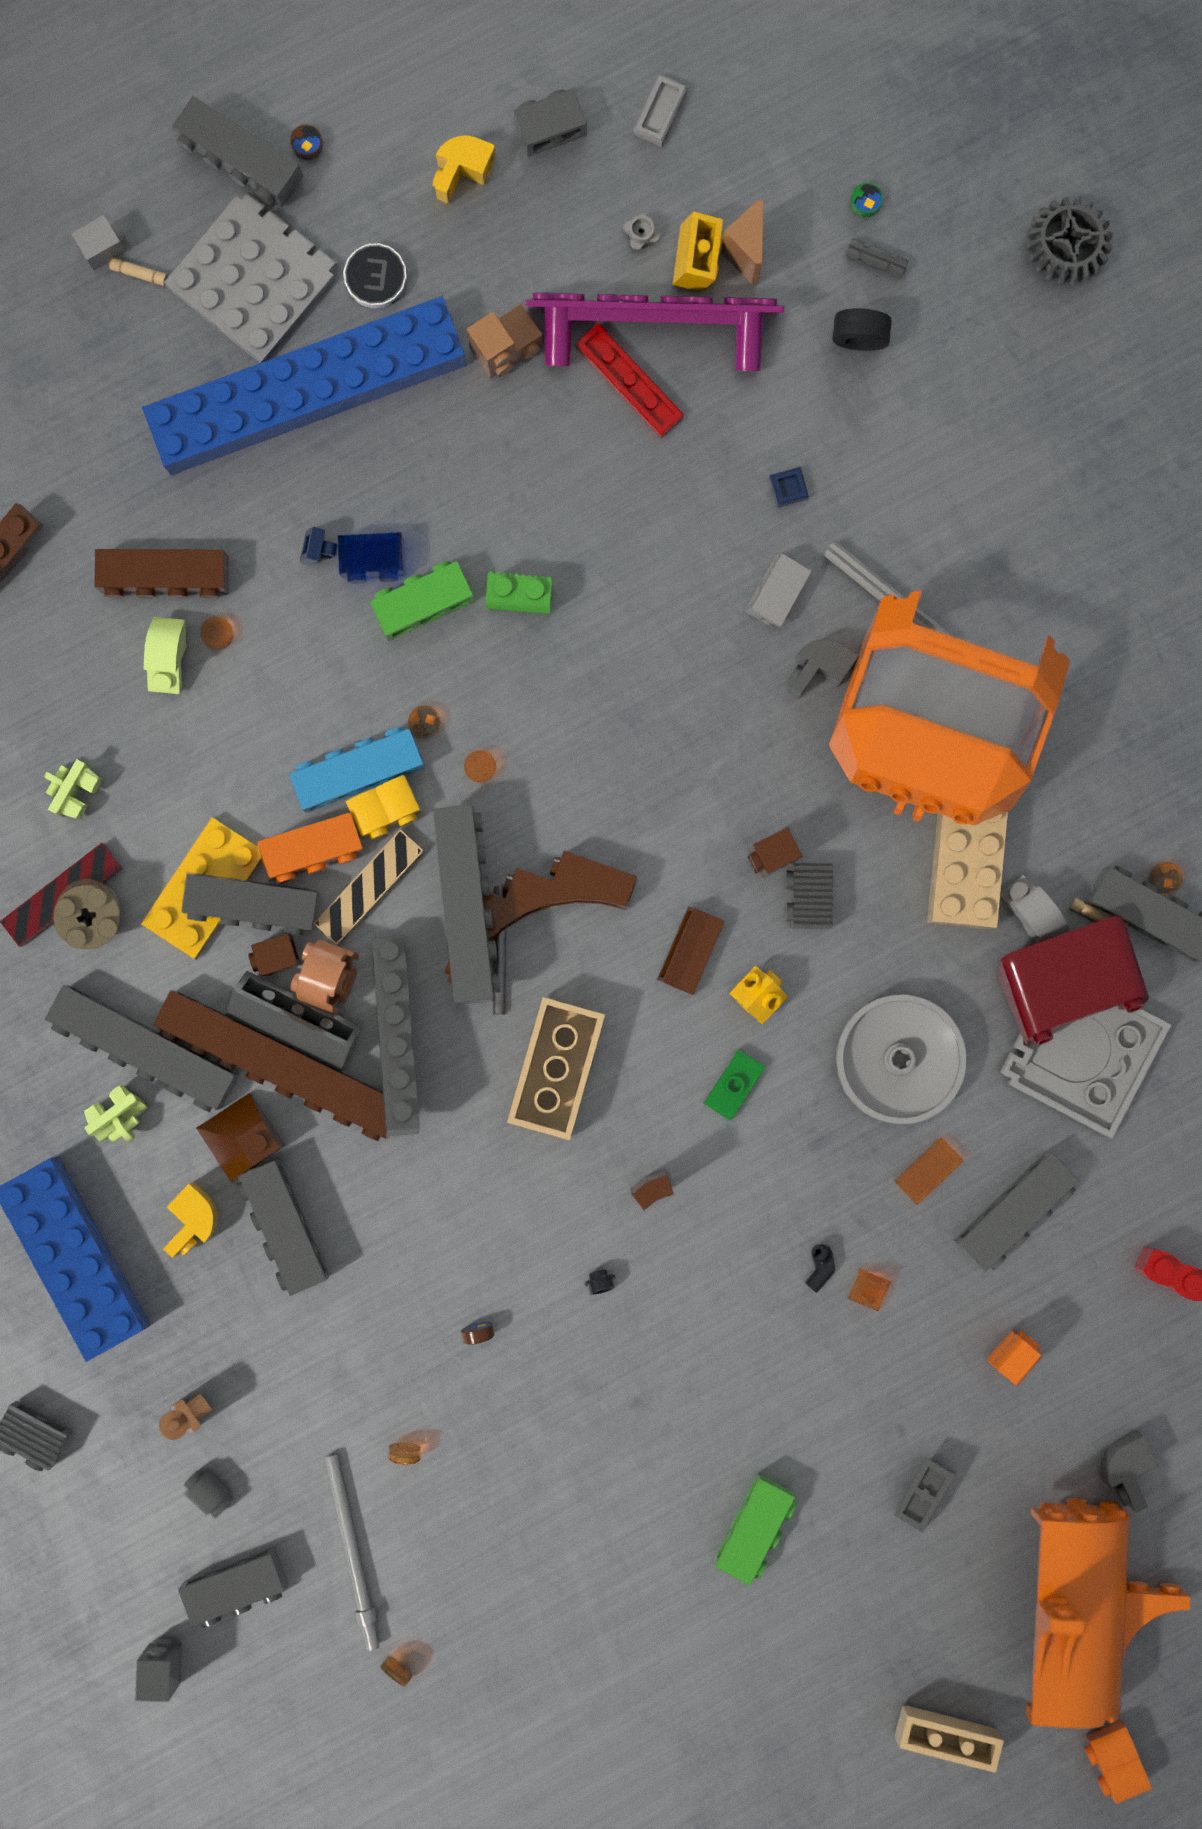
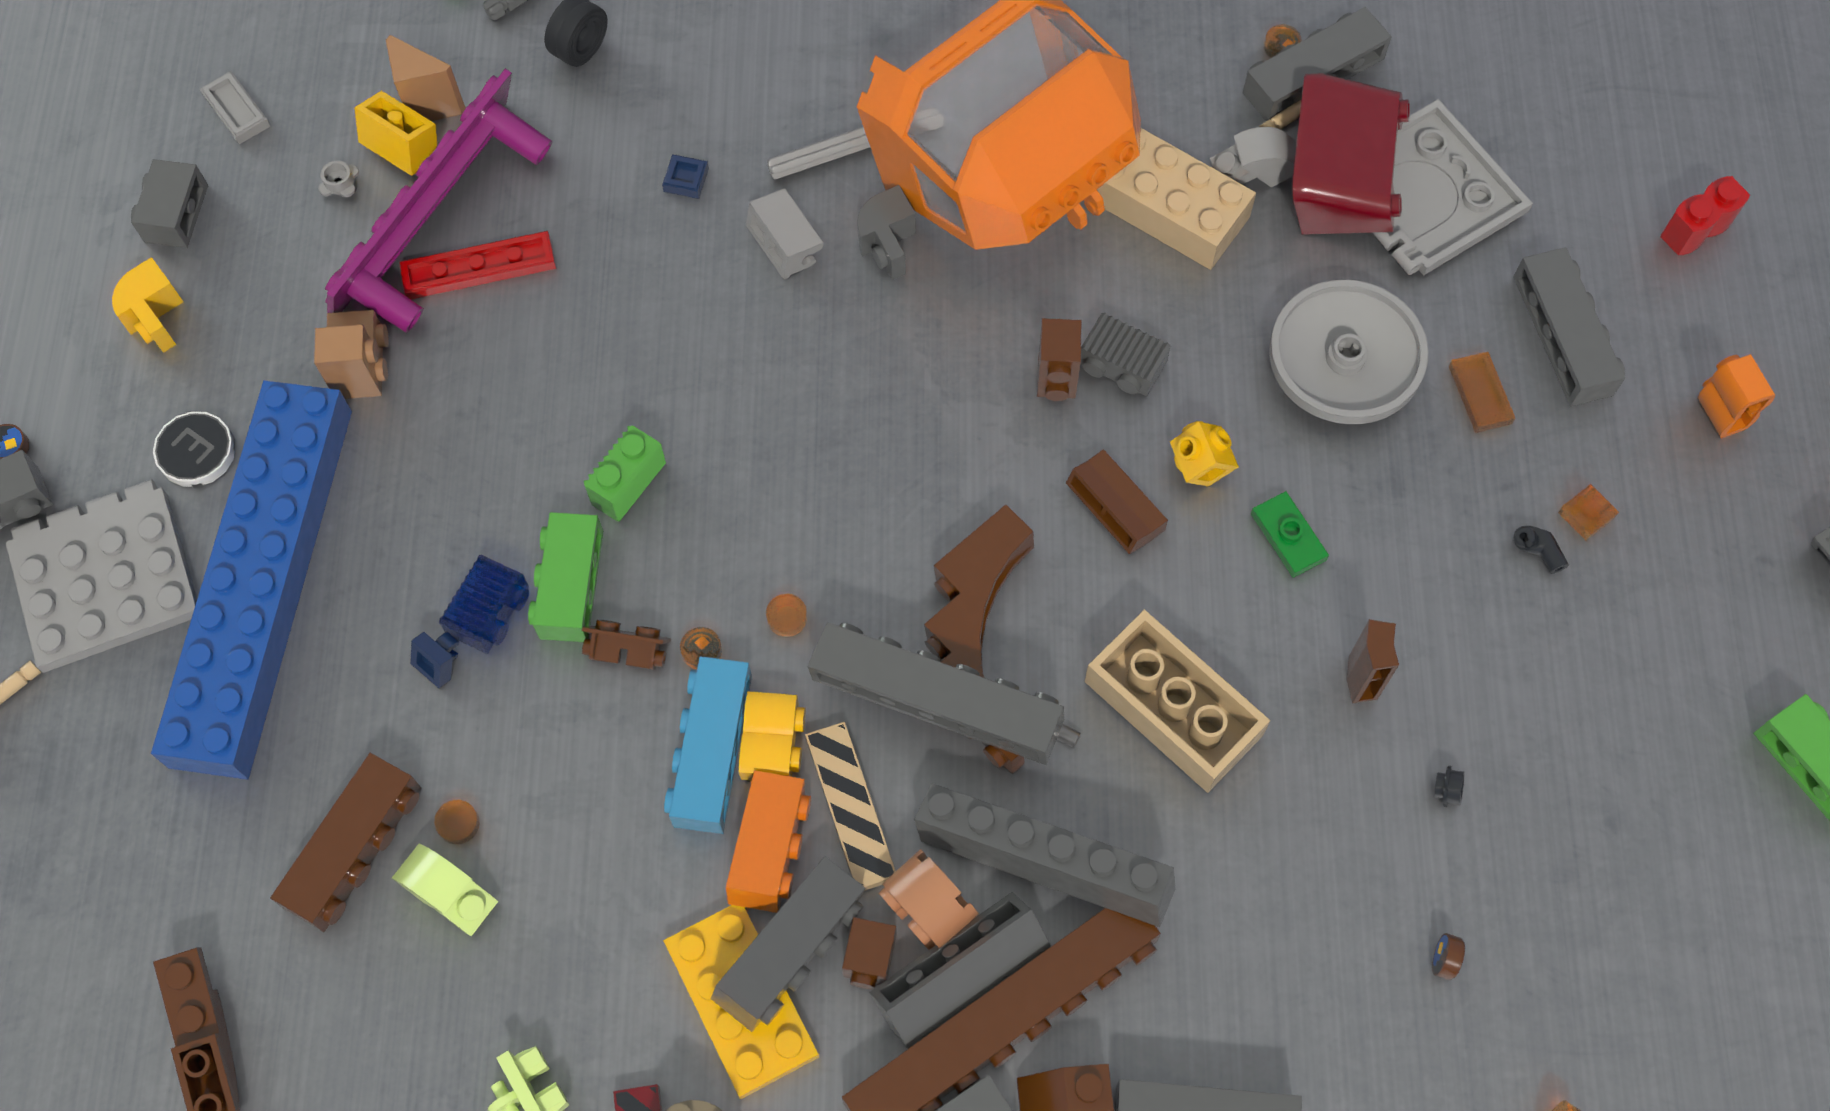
camera: 60 degrees left, 20 degrees down
none -> reddish brown hinge [582,619,671,670]

